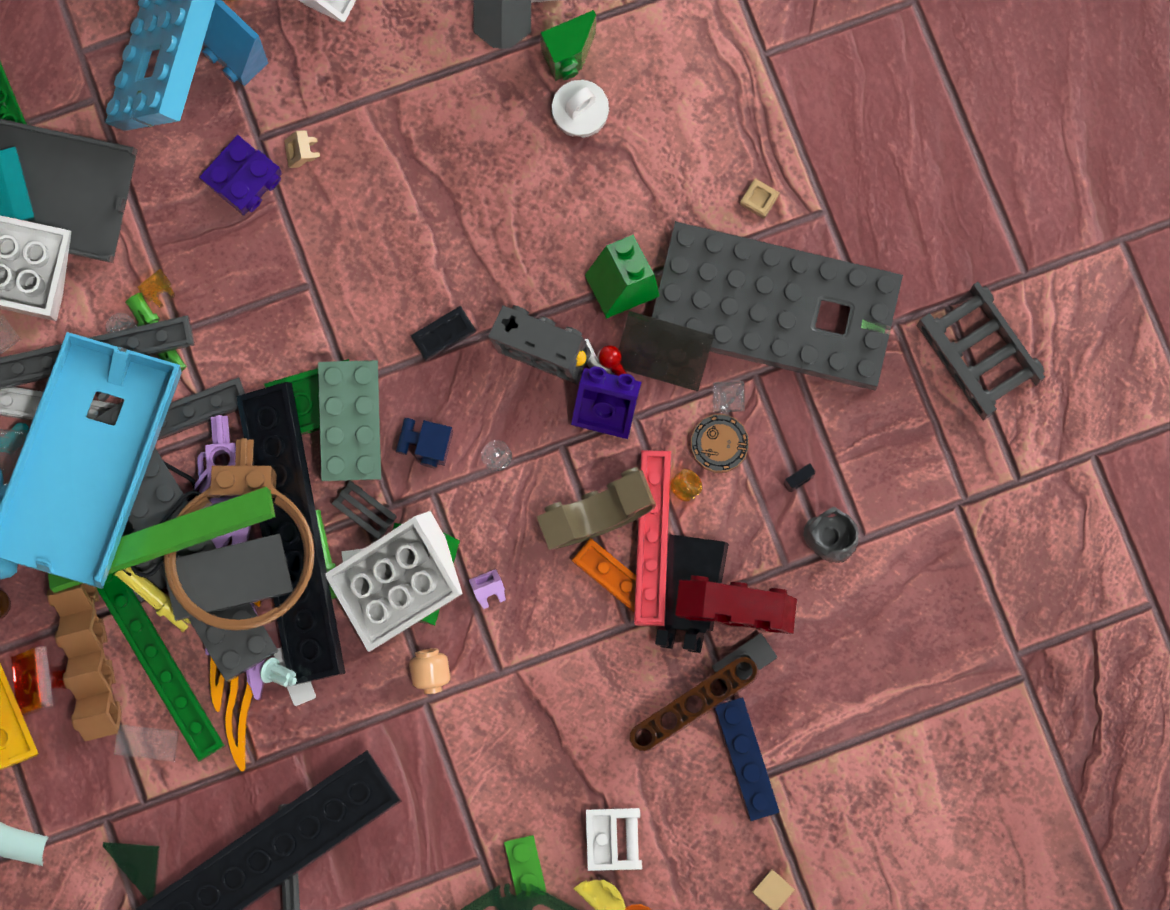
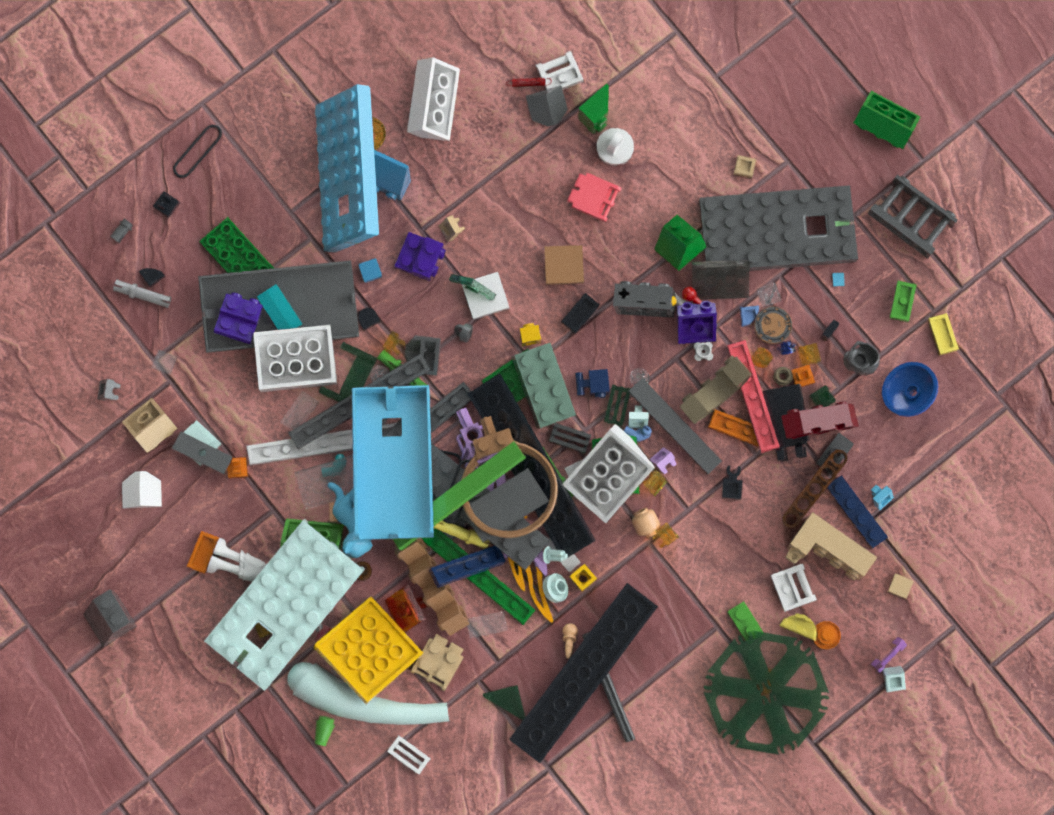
camera: 20 degrees left, 0 degrees up
none -> clear green plate [319,342,377,402]
none -> dark azure tile [358,258,382,283]
none -> black tile [358,308,381,331]
none -> dark grey slope [405,335,441,376]
none -> tan plate [411,634,464,691]
none -> dark blue plate [429,546,506,588]
none -> clear green tile [449,274,496,301]
none -> dark grey tile [454,323,473,343]
none -> white tile [462,272,509,320]
none -> yellow plate [520,323,541,347]
none -> light aqua plate [543,574,569,603]
none -> medium nougat tile [544,245,584,285]
none -> light nougat bar [562,623,578,659]
none -> coral plate [567,173,622,222]
none -> yellow plate [569,564,597,592]
none -> clear green tile [604,384,631,426]
none -> medium blue arm [624,426,652,442]
none -> dark grey tile [628,378,722,475]
none -> light aqua tile [628,405,648,428]
none -> clear yellow tile [642,470,667,497]
none -> clear yellow tile [653,523,679,548]
none -> white plate [694,342,713,361]
none -> black plate [722,465,743,500]
none -> medium blue tile [740,305,759,327]
none -> dark tan plate [773,367,793,386]
none -> clear blue plate [777,340,797,355]
none -> tan hinge [785,512,877,580]
none -> orange tile [791,365,815,387]
none -> clear yellow tile [797,343,821,367]
none -> clear green tile [809,385,836,407]
none -> medium azure window [832,273,845,286]
none -> green slope [853,91,921,149]
none -> medium azure tile [871,485,894,510]
none -> blue dish [882,362,938,417]
none -> bright green plate [890,281,916,322]
none -> light yellow tile [928,313,959,356]

